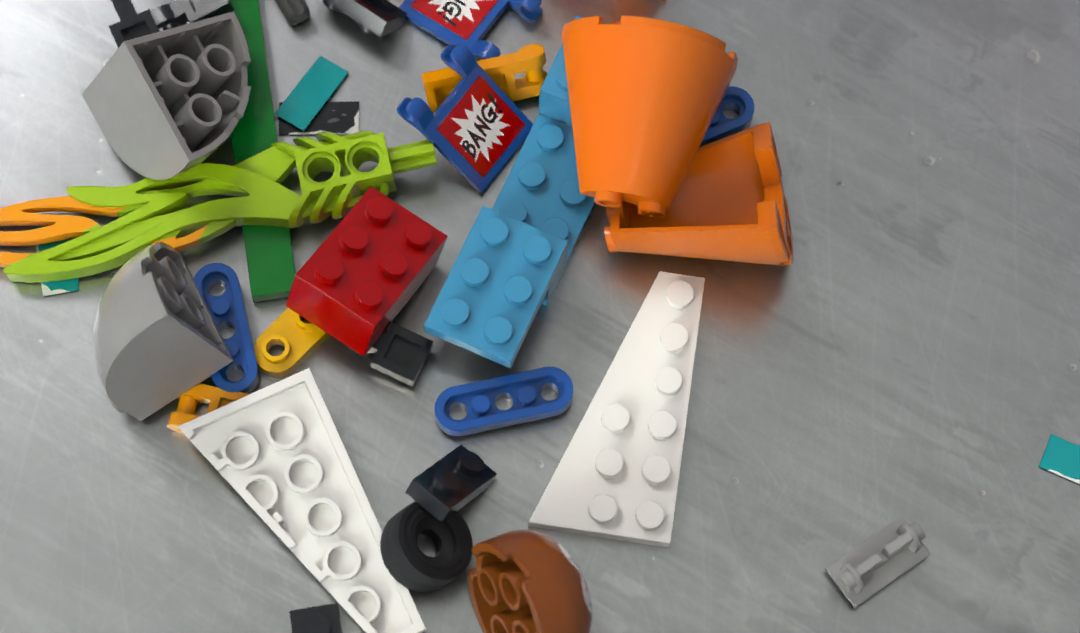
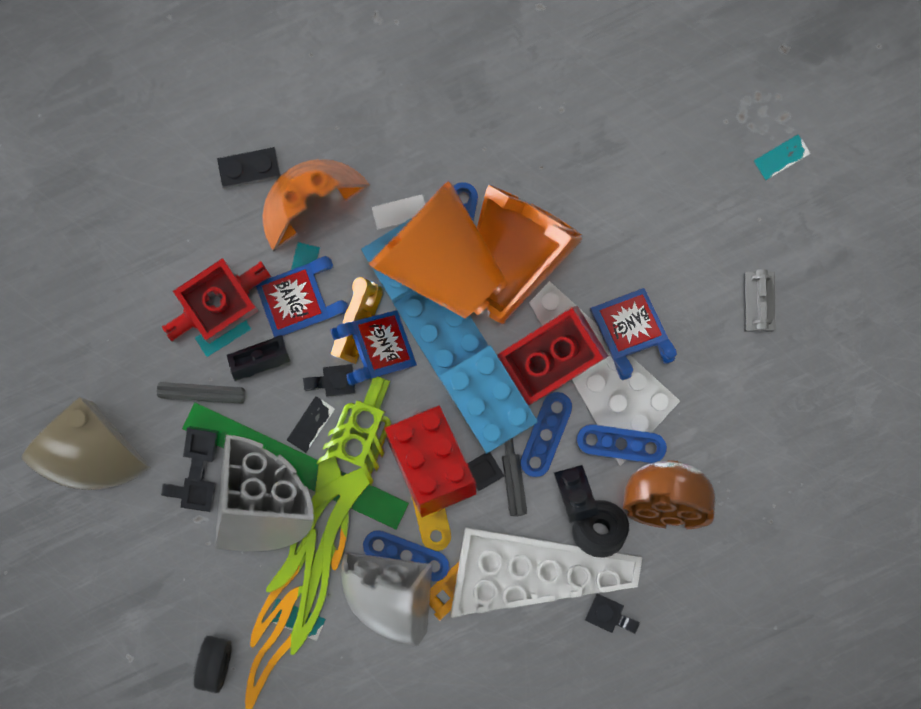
camera: 50 degrees left, 15 degrees up
teal sticker [275,56,349,131] -> none
none -> black plate [303,364,356,398]
none -> red brick [497,306,609,406]
none -> dark grey axle [502,438,528,516]
none -> blue plate [577,424,667,463]
none -> flag [590,288,677,380]

